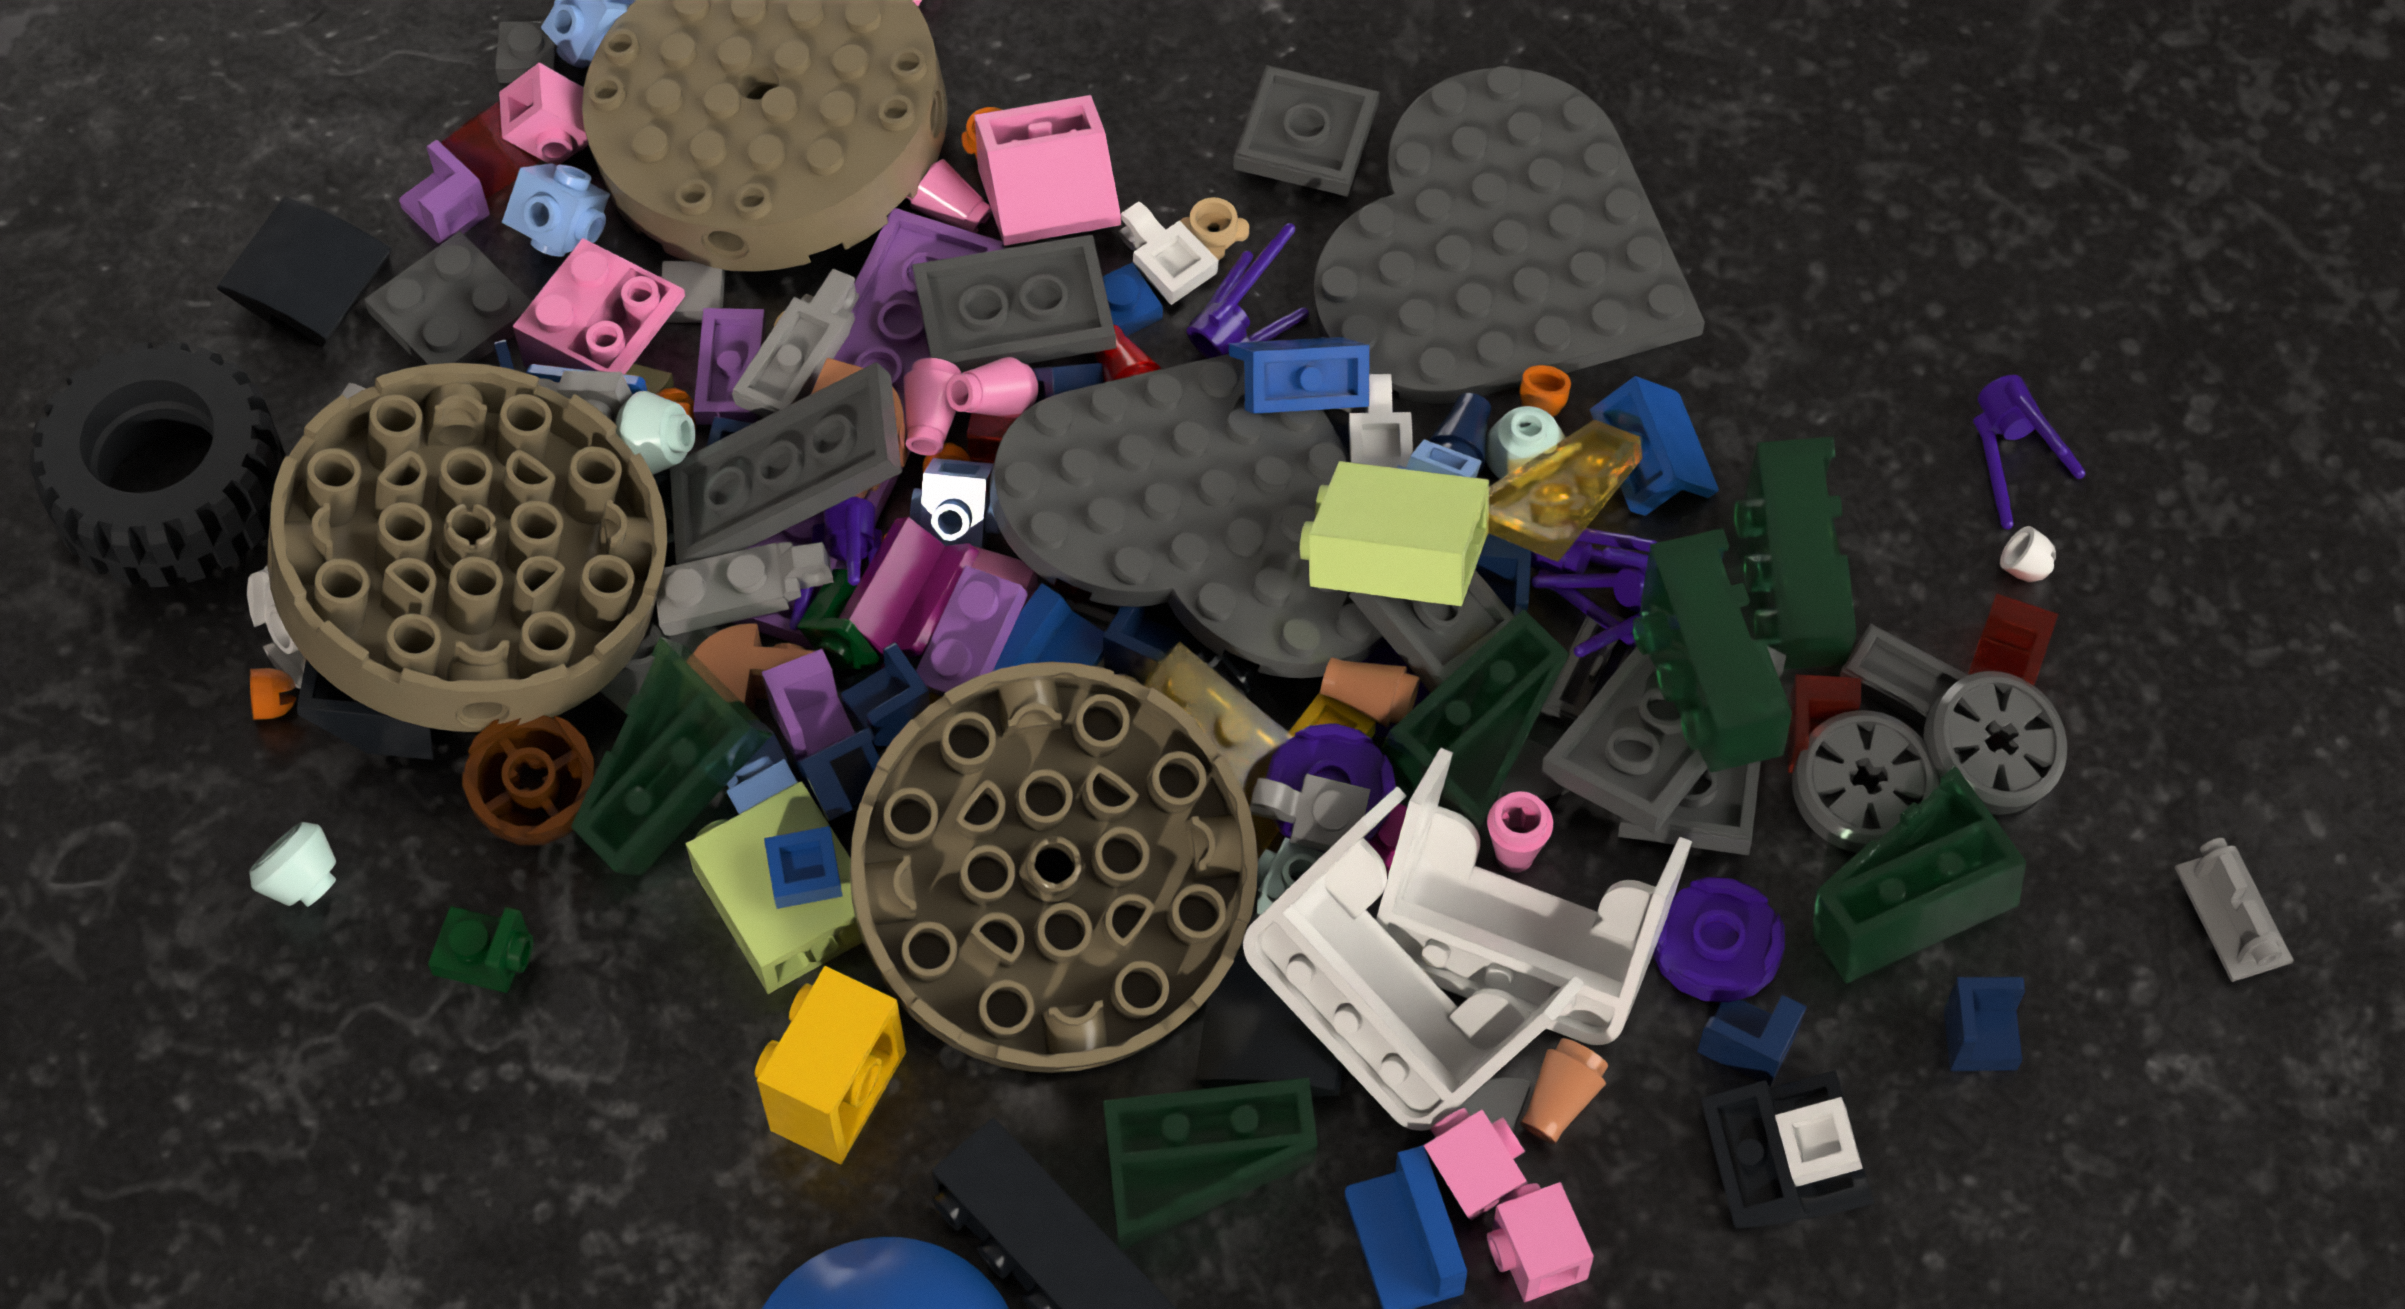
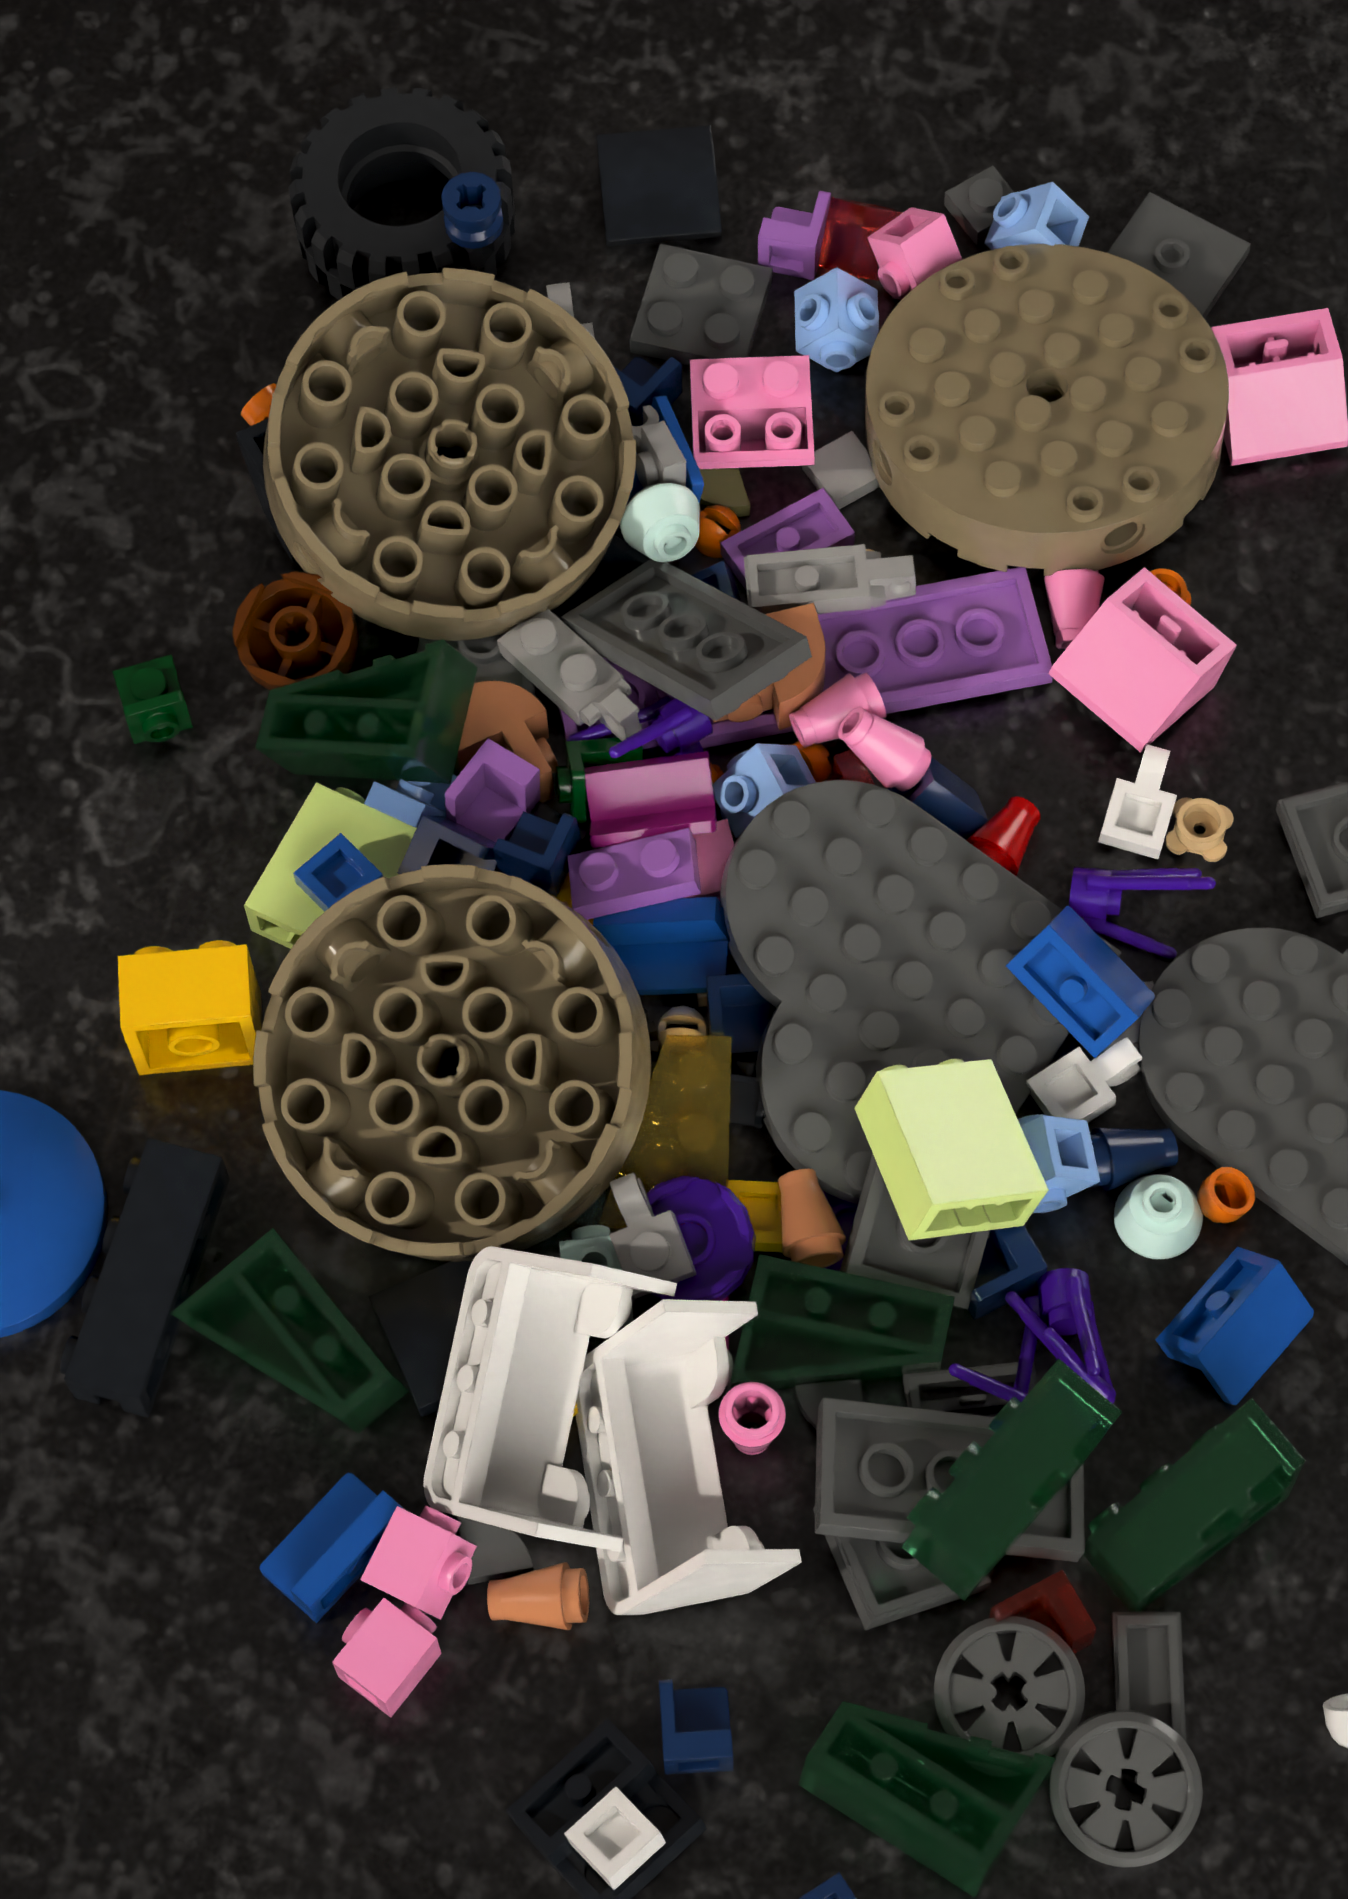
camera: 60 degrees right, 5 degrees up
light aqua cone [249,822,336,907] -> none
dark grey plate [912,234,1116,373] -> none
blue plate [1102,262,1163,337] -> none
clear yellow wing [1488,420,1643,562] -> none
dark purple tile [1653,877,1785,1003] -> none
clear red panel [1968,593,2058,686] -> none
none -> dark blue wheel [441,172,504,249]

